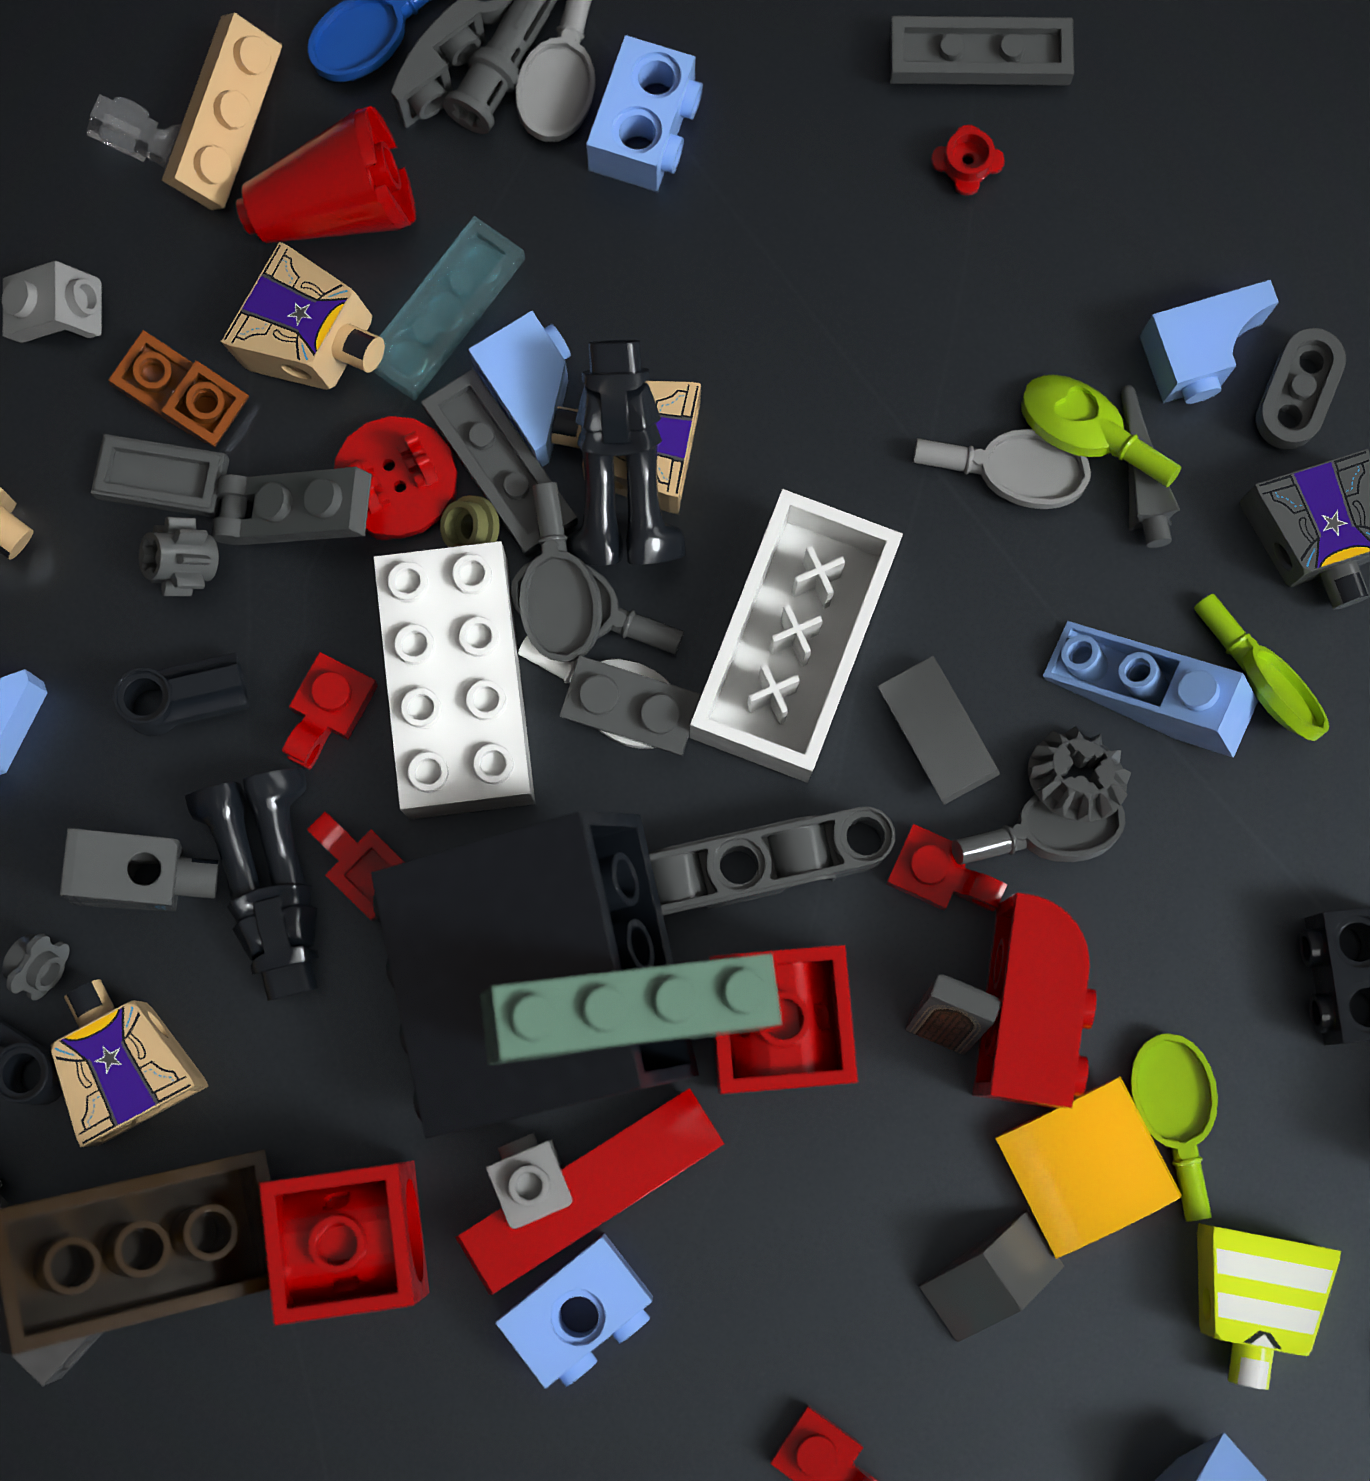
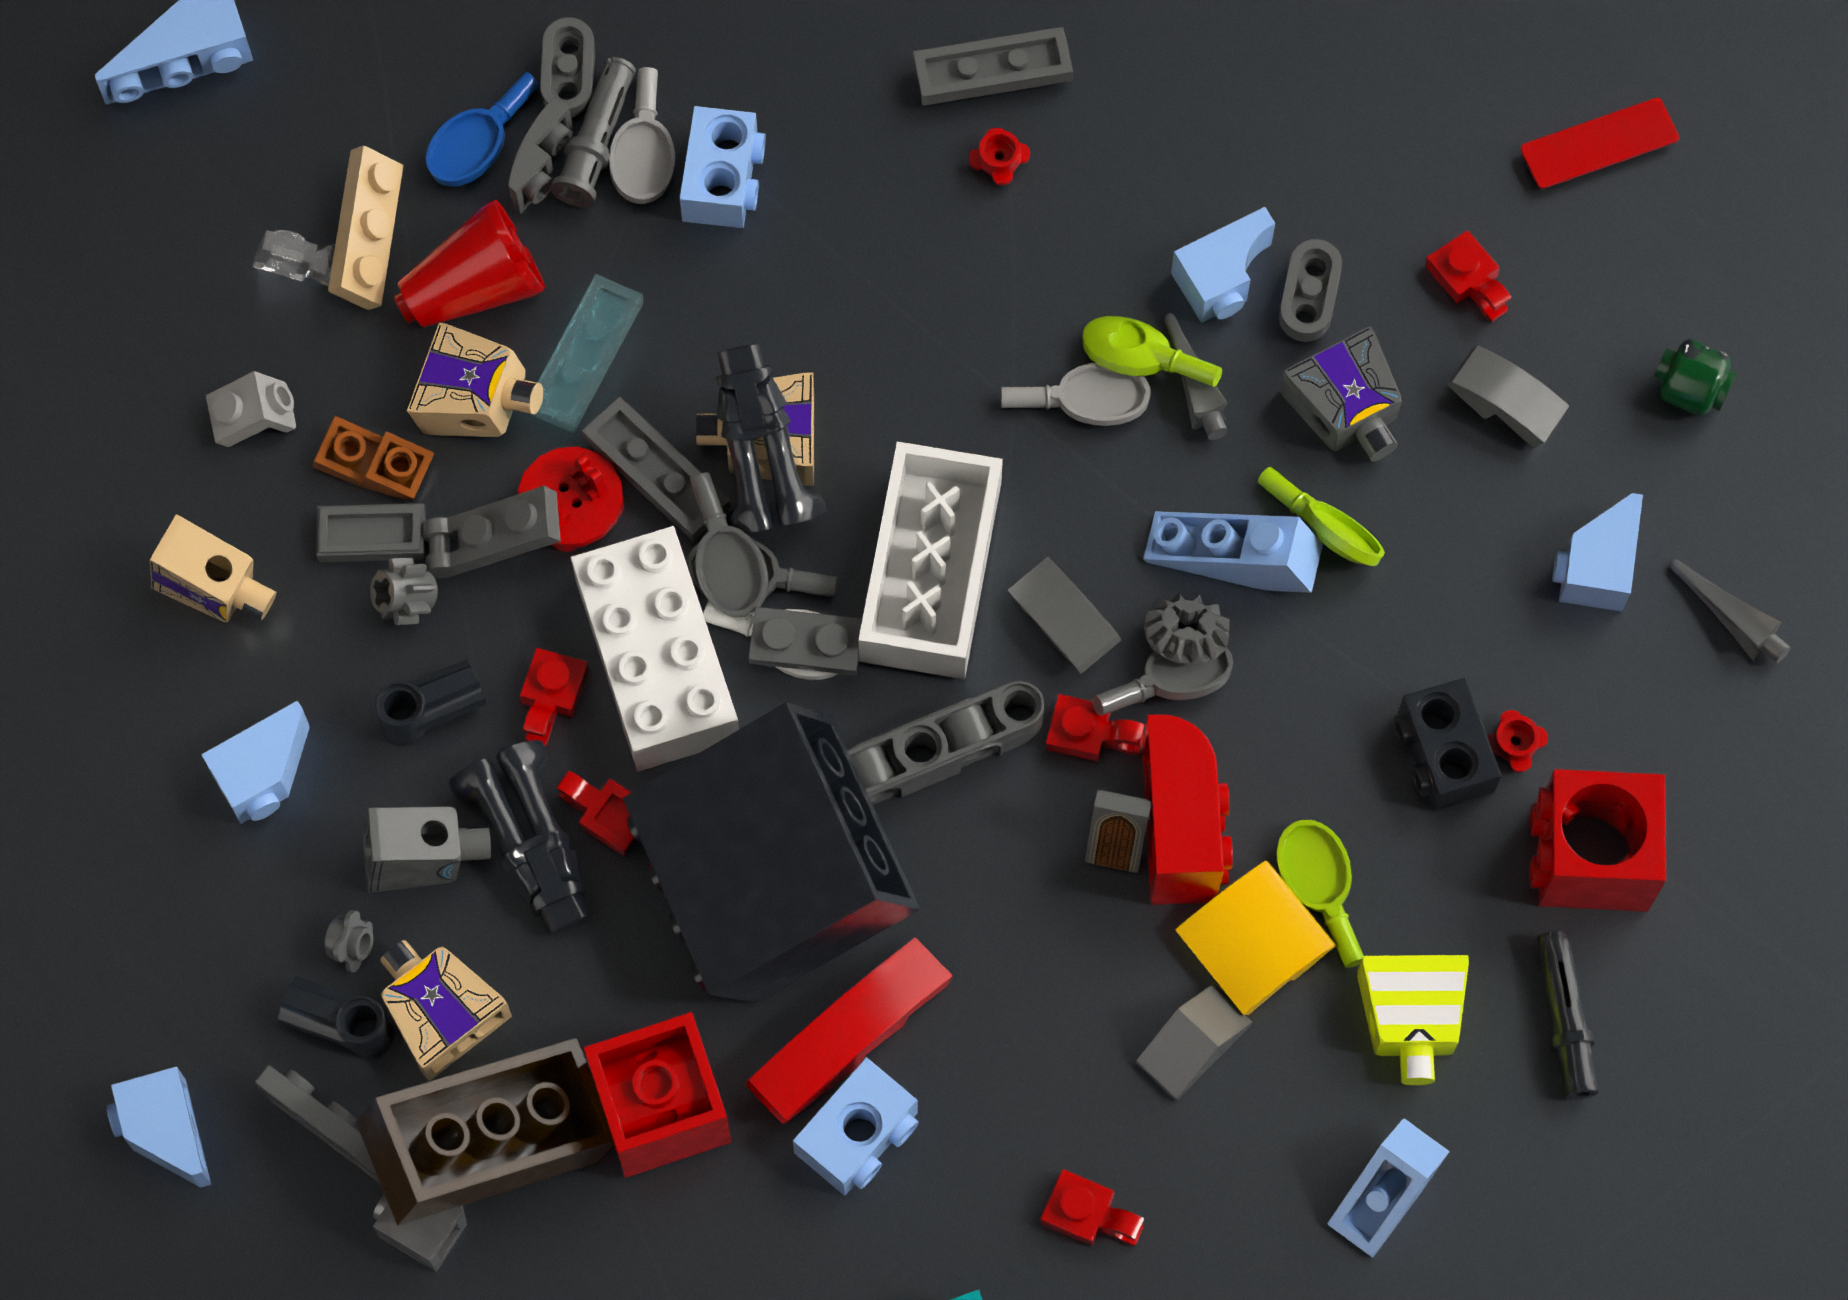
camera: 10 degrees left, 10 degrees down
olive plate [440,495,500,547] -> none
light blue slope [468,311,571,467] -> none
sand green arch [480,953,782,1065] -> none
light grey bracket [486,1133,573,1229] -> none
red brick [708,945,858,1094] -> none

